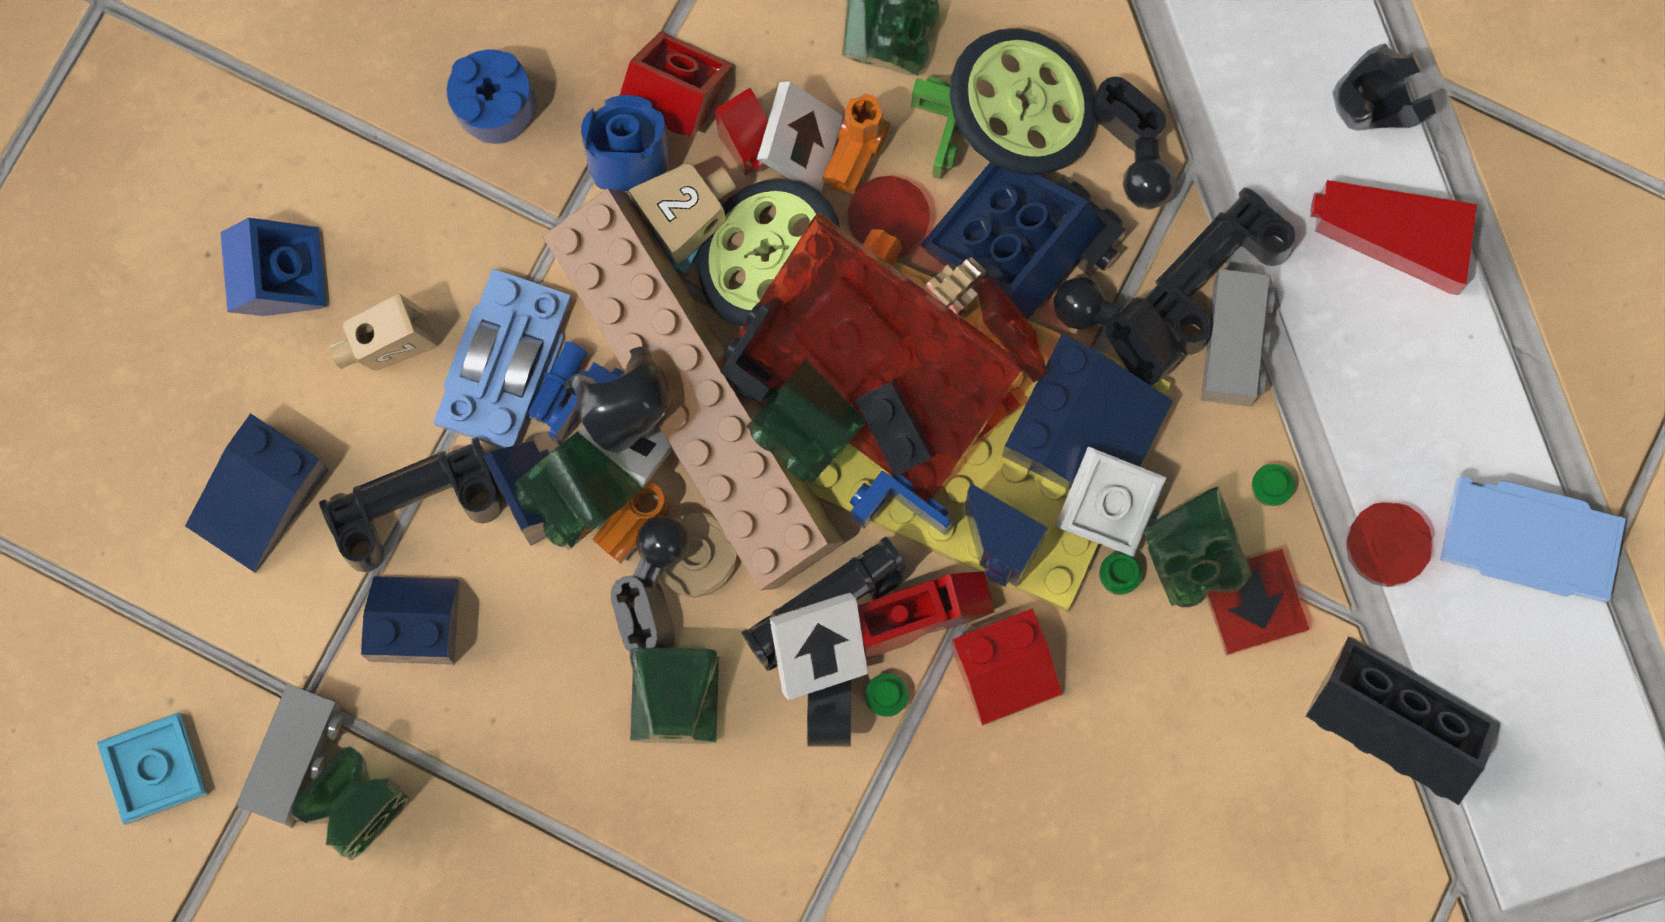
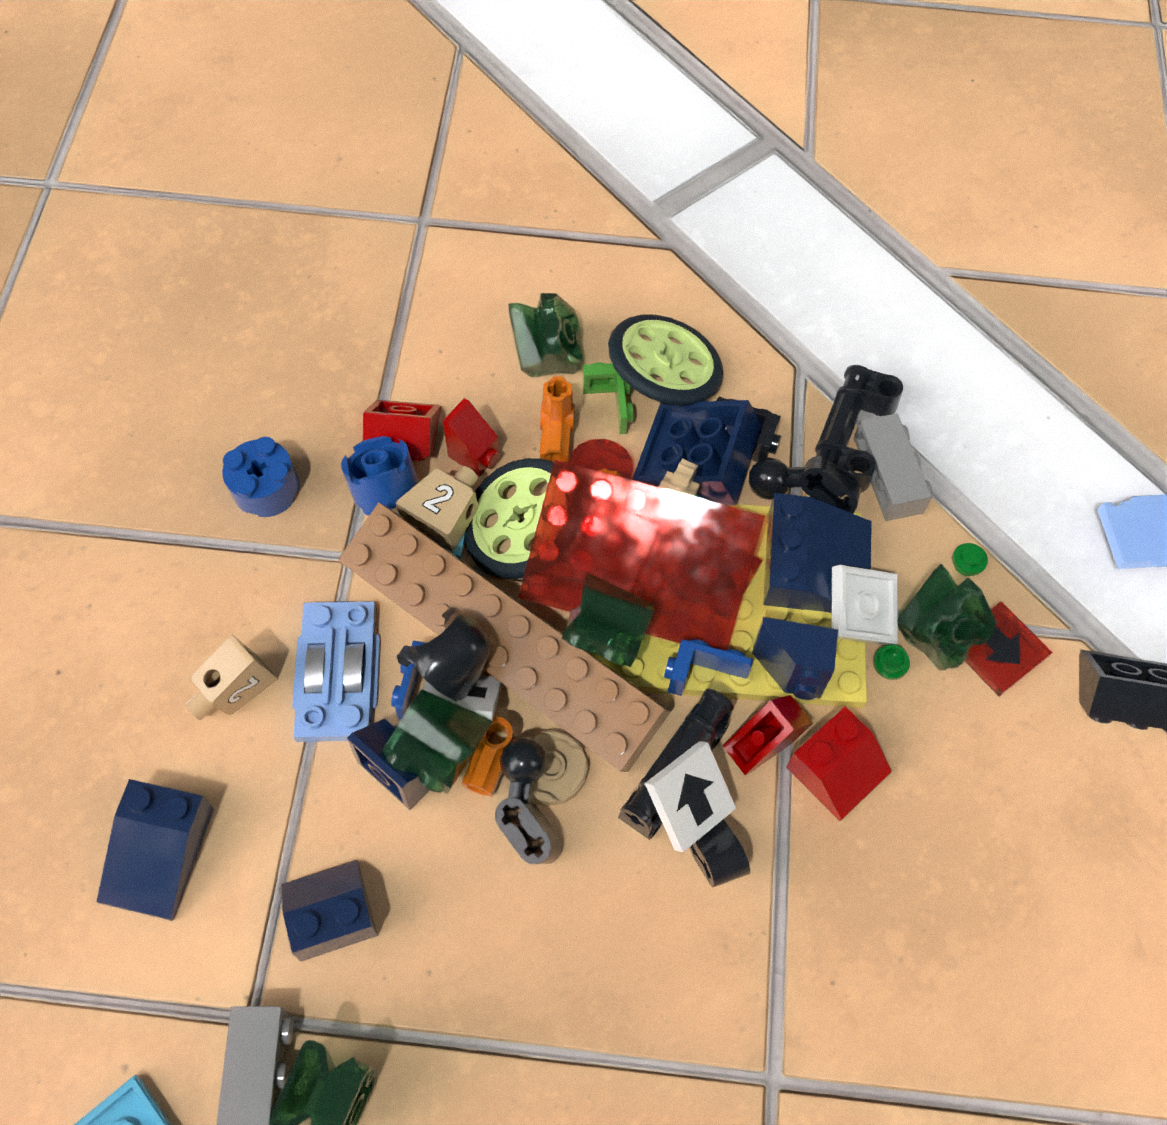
camera: 25 degrees left, 15 degrees down
blue slope [220,218,326,316] -> none
black piece [319,437,502,572] -> none
blue axle [529,341,589,424] -> none
clear green piece [630,648,719,744] -> none
black bracket [720,297,784,402] -> none
white tile [757,81,843,192] -> none
black plate [855,379,936,476] -> none
red slope [857,580,948,659] -> none
green plate [865,674,908,717] -> none
clear red tile [976,276,1047,383] -> none
black beam [1093,77,1175,210] -> none
red slope [1310,180,1477,295] -> none
black piece [1332,43,1436,131] -> none
clear red tile [1345,502,1432,587] -> none

